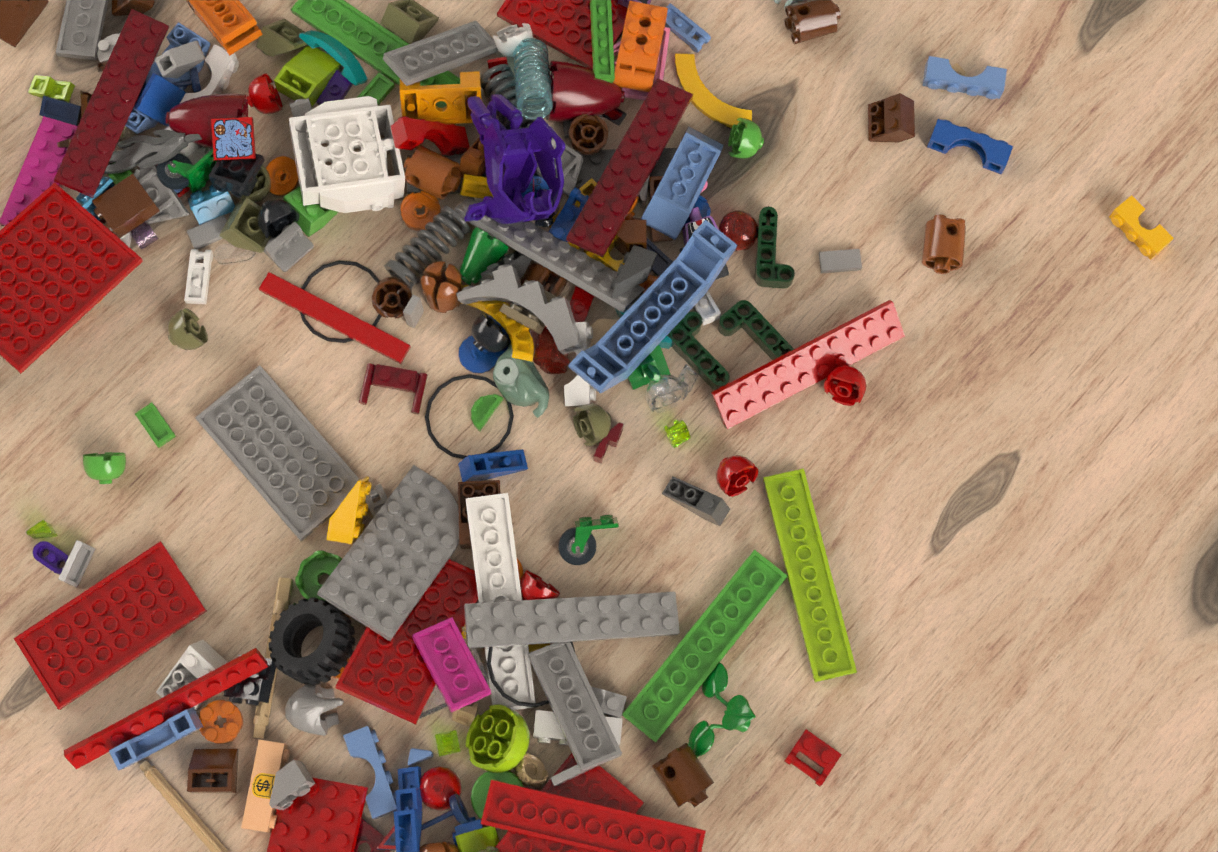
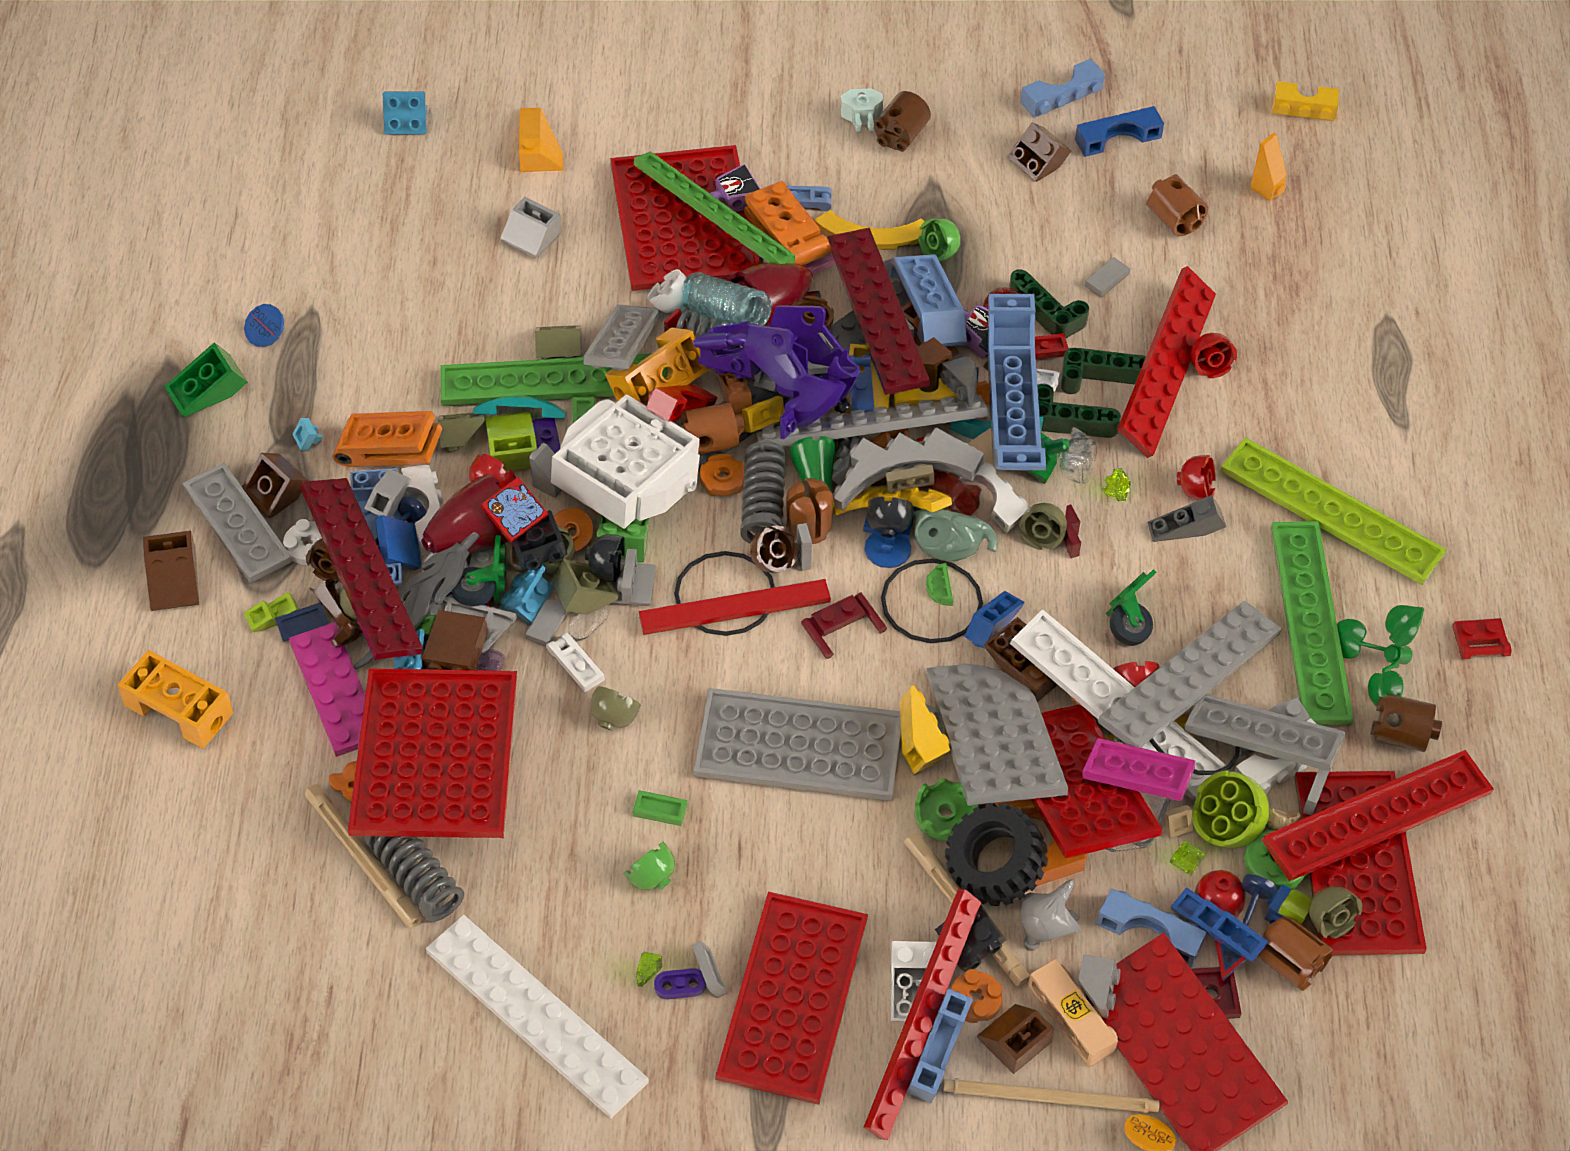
camera: 40 degrees left, 20 degrees down
medium blue slope [408,748,434,766] -> none
none -> red plate [1035,333,1069,359]
none -> light orange slope [1250,132,1287,201]

